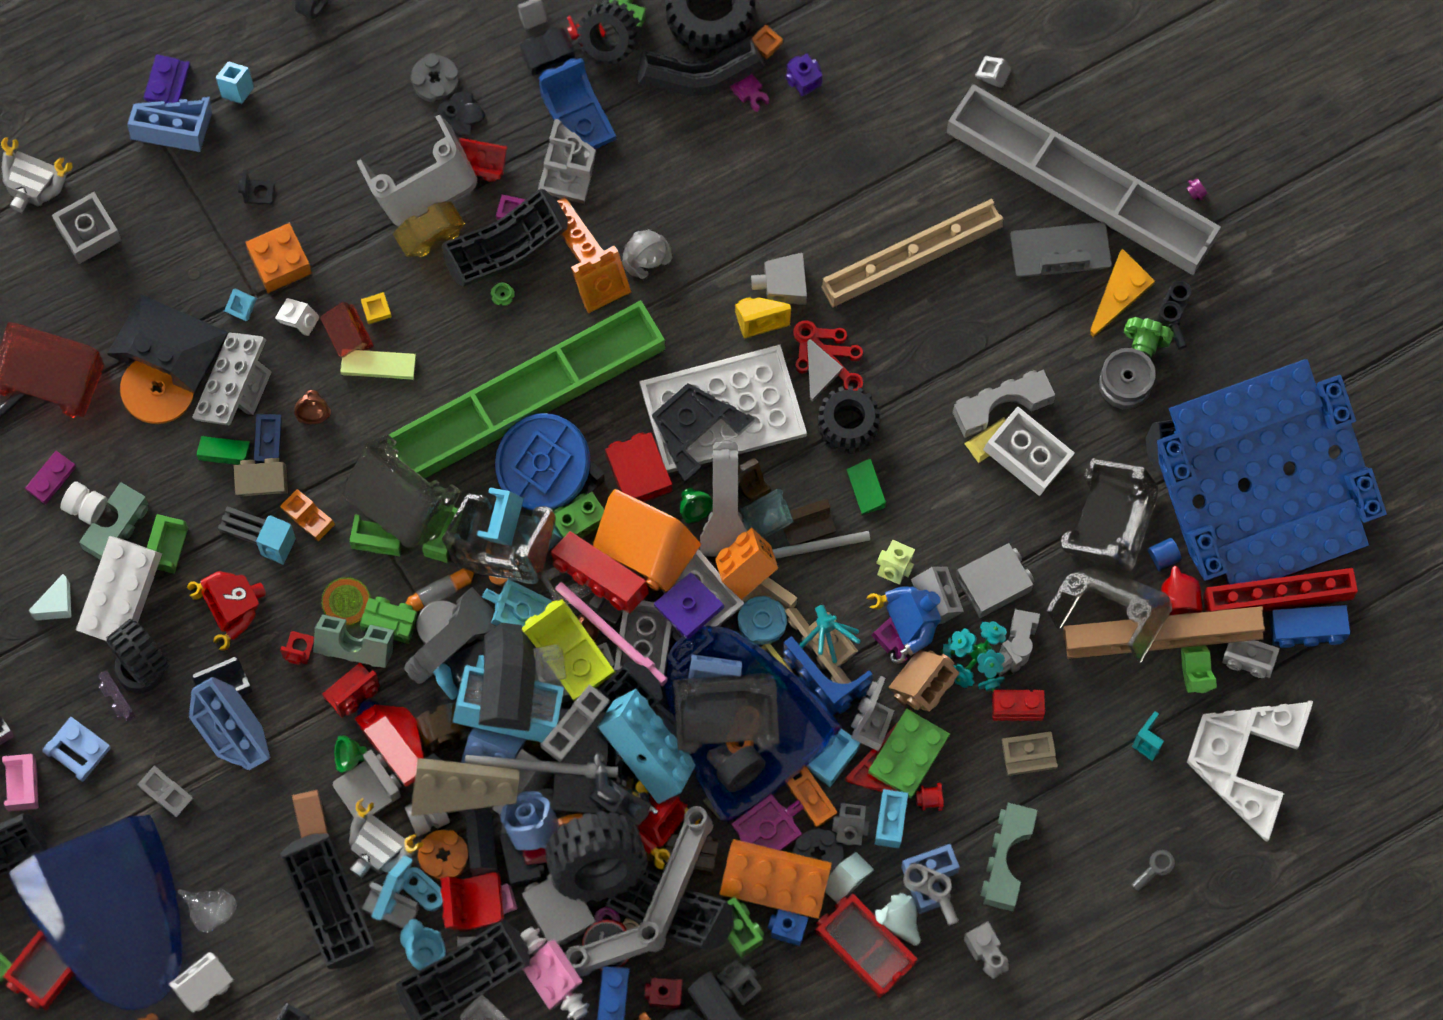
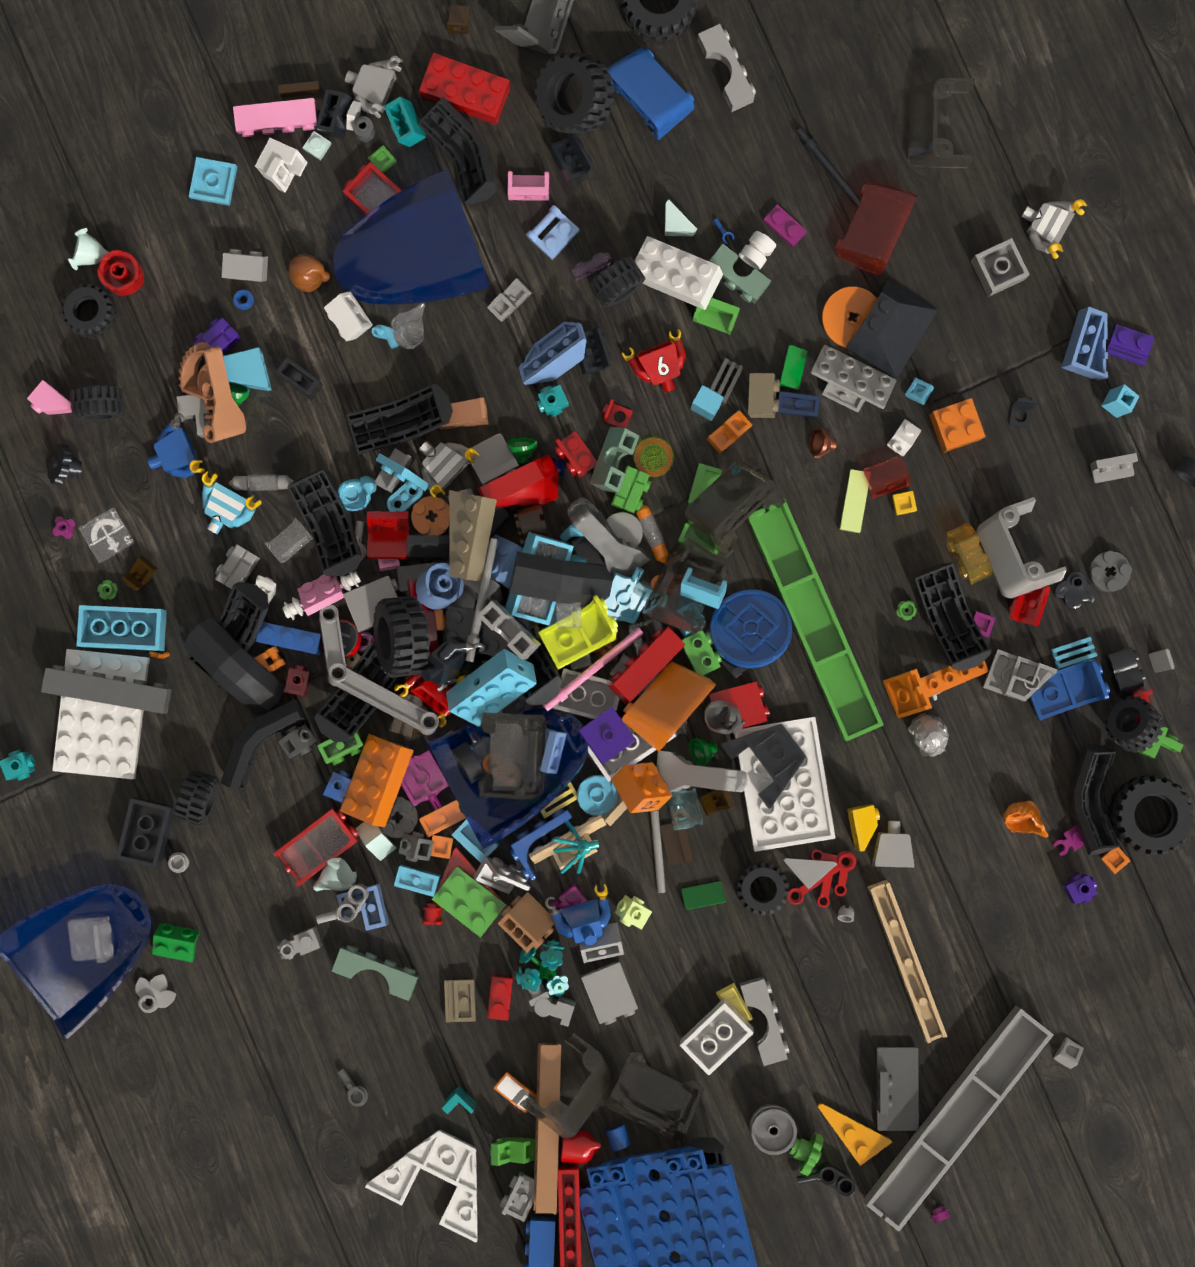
camera: 100 degrees right, 15 degrees up
none -> medium azure arm [372,325,400,349]
none -> orange plate [430,835,453,859]
none -> slope [494,1071,537,1113]
none -> teal brick [536,385,569,417]
none -> dark grey helmet [705,700,745,734]
none -> blue hand [714,218,734,245]
none -> light grey hinge [837,905,854,922]
none -> orange hair [1003,801,1048,838]
none -> medium azure tile [1051,637,1097,669]
none -> light grey bracket [1090,453,1138,483]

